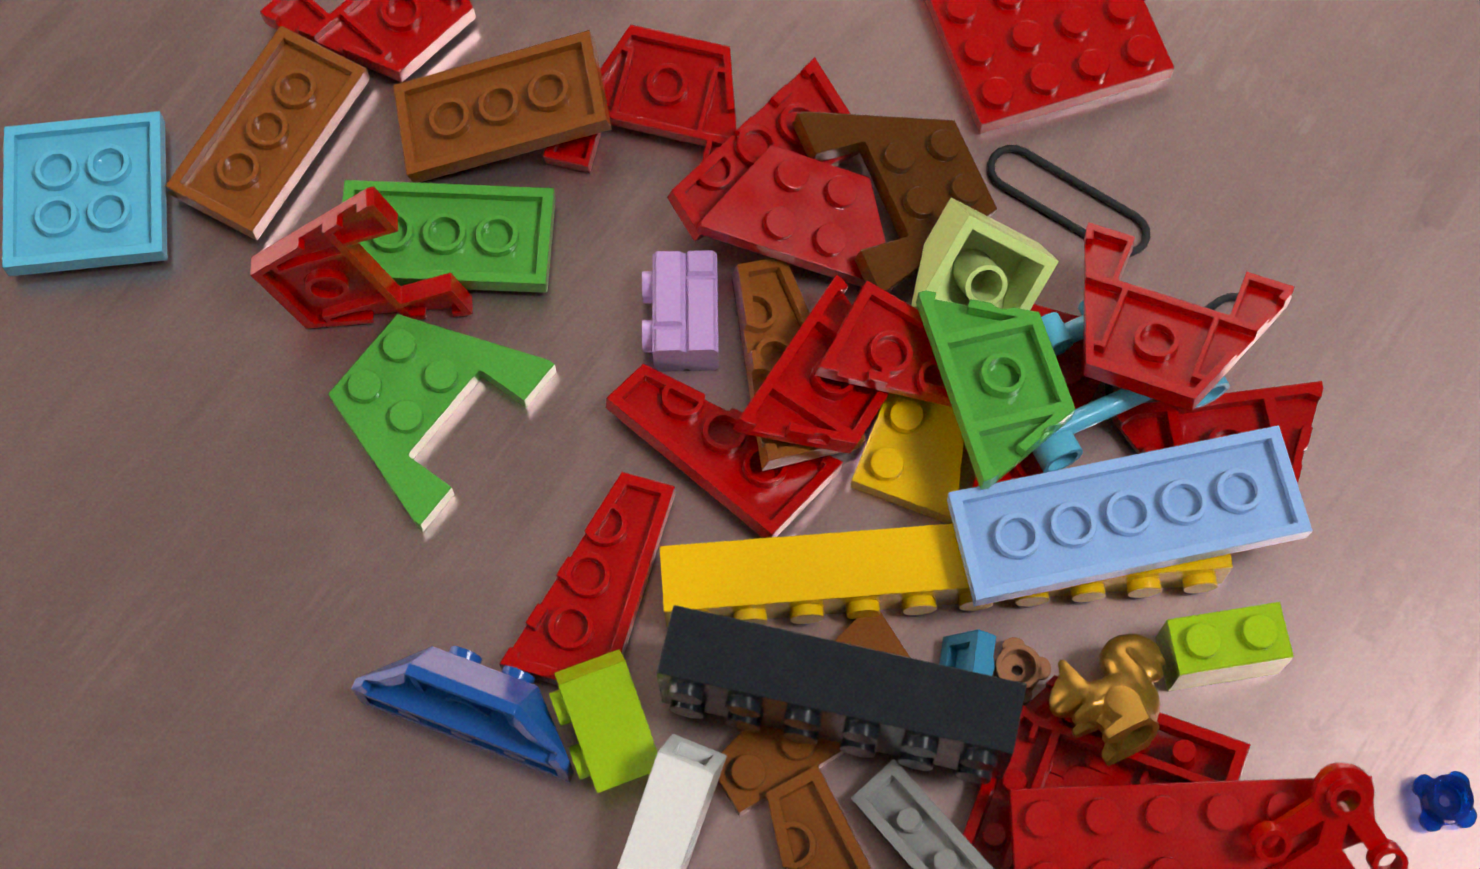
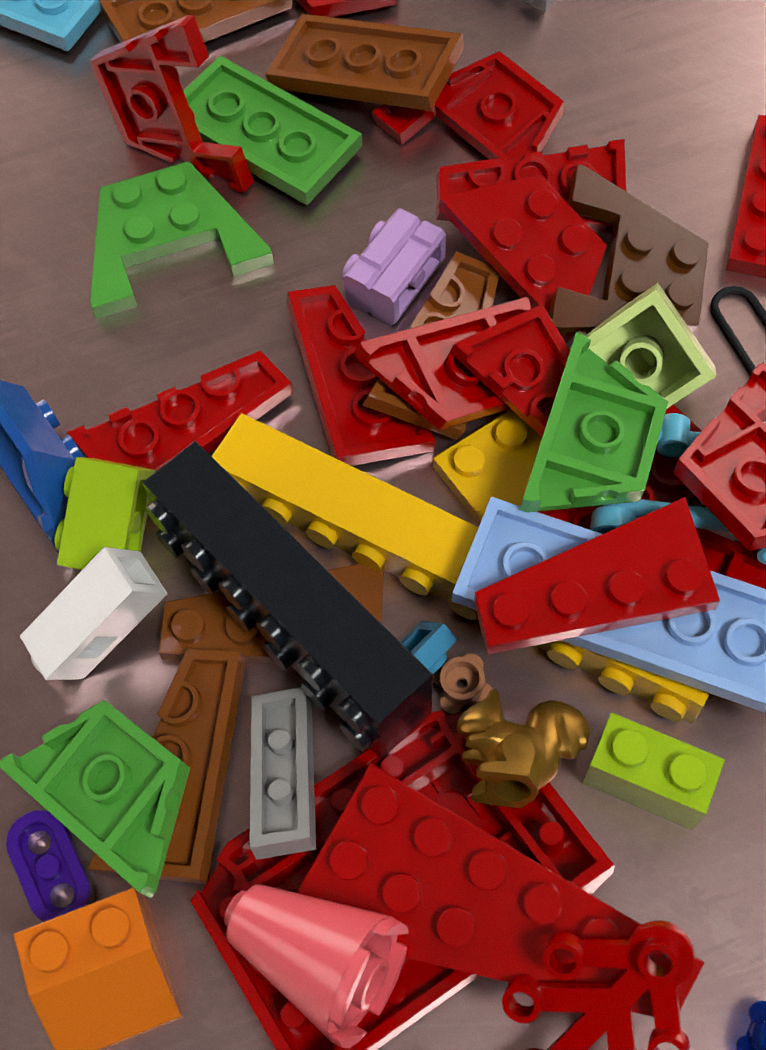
camera: 35 degrees right, 5 degrees down
none -> red wing [474,497,720,655]

